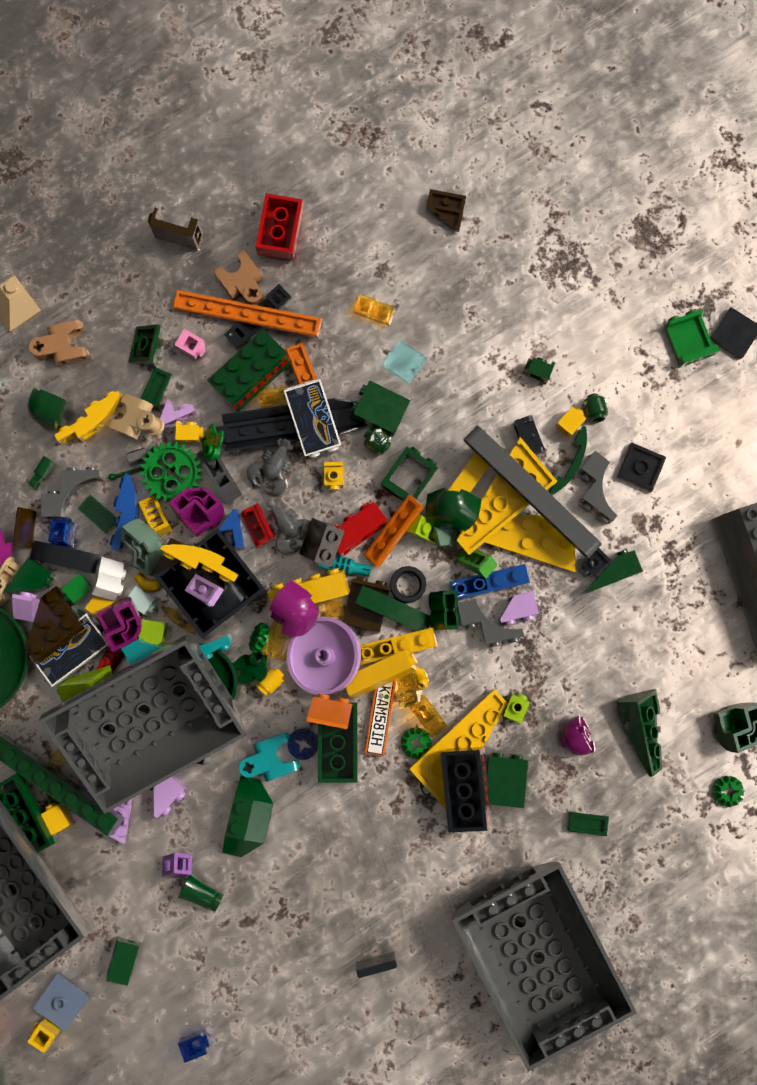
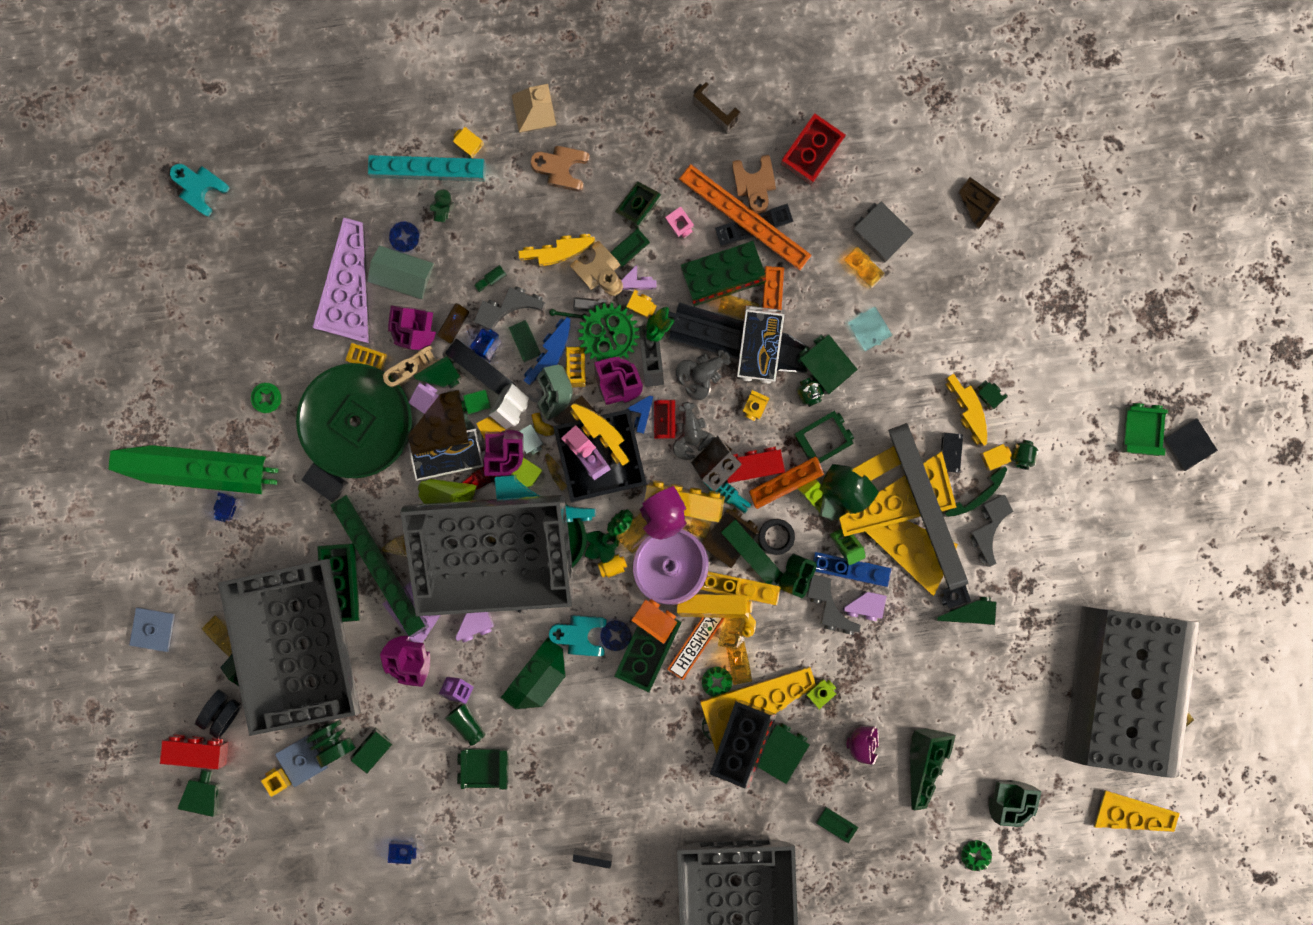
camera: 25 degrees right, 5 degrees up
dark green brick [27,388,69,431] -> none
yellow brick [41,802,74,835] -> none
black tile [616,442,667,492] -> none
none -> dark green wheel [304,719,356,769]
none -> magenta brick [380,636,431,687]
none -> dark green panel [457,748,509,790]
none -> bright pink brick [561,425,596,458]
none -> dark grey brick [853,201,914,262]
none -> yellow slope [945,374,987,446]

